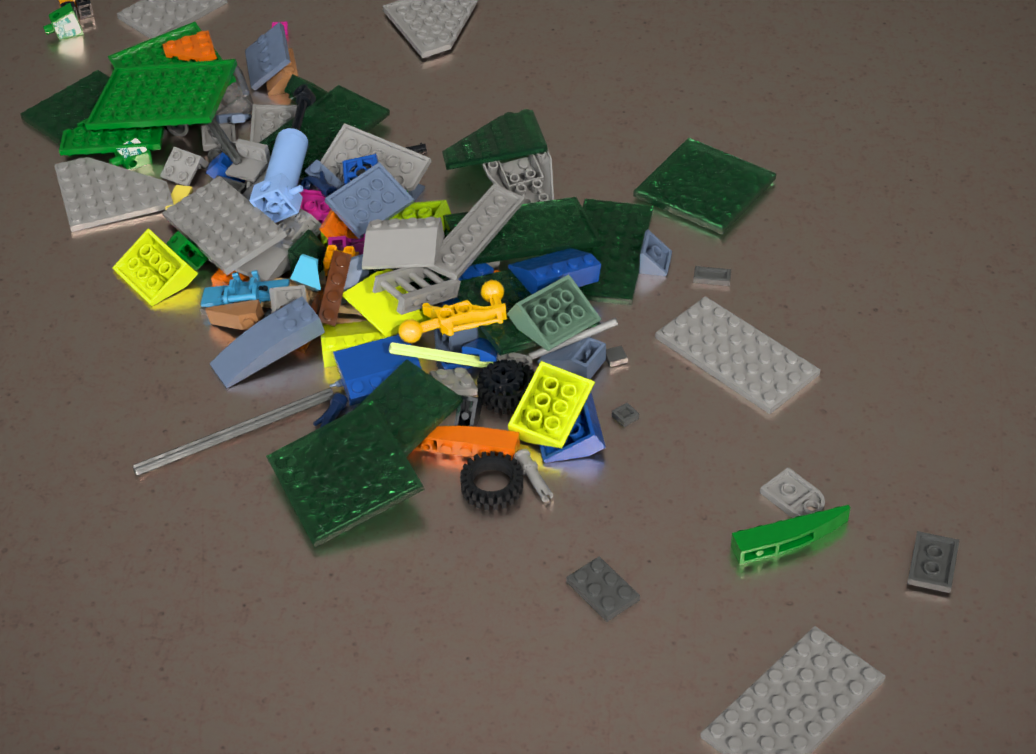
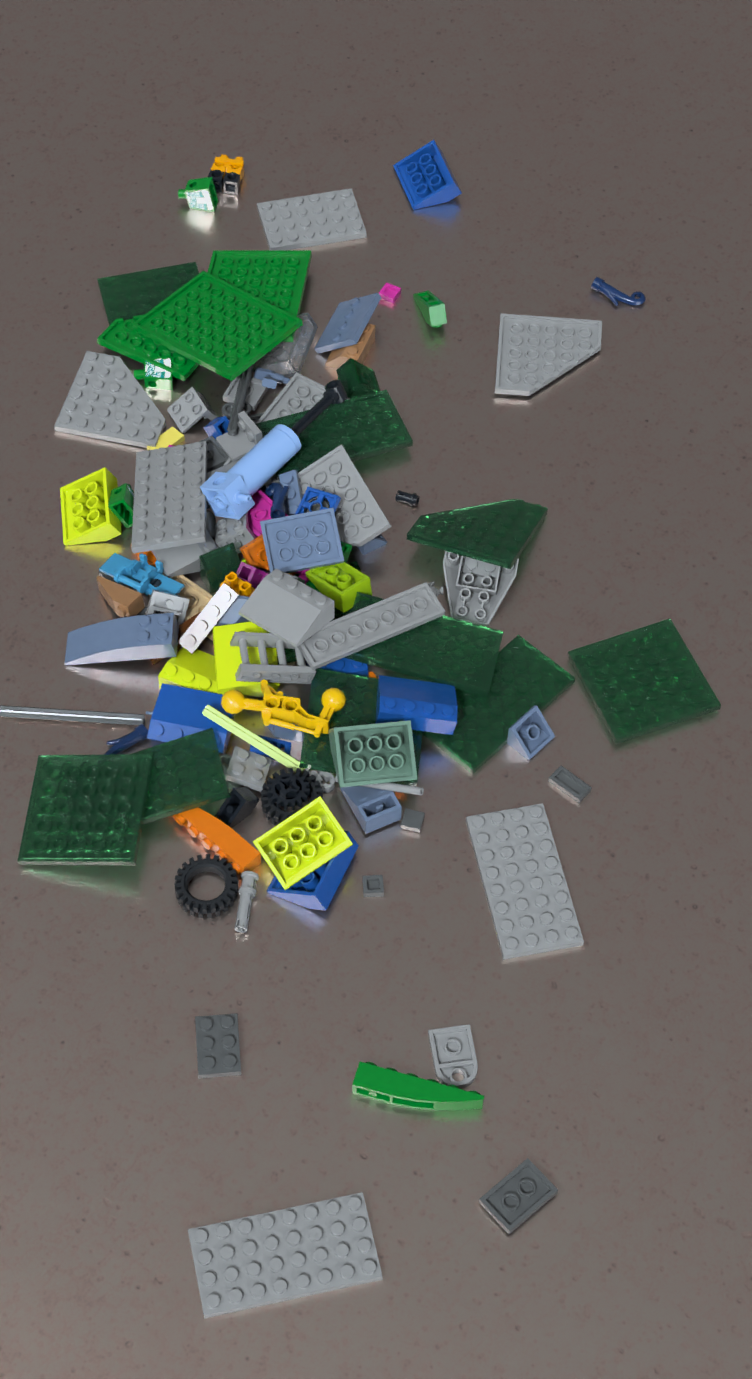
camera: 30 degrees right, 10 degrees up
orange plate [163,31,217,62] -> none
medium azure slope [290,254,321,292] -> none
blue slope [462,337,498,362] -> none
none -> green slope [413,290,447,328]

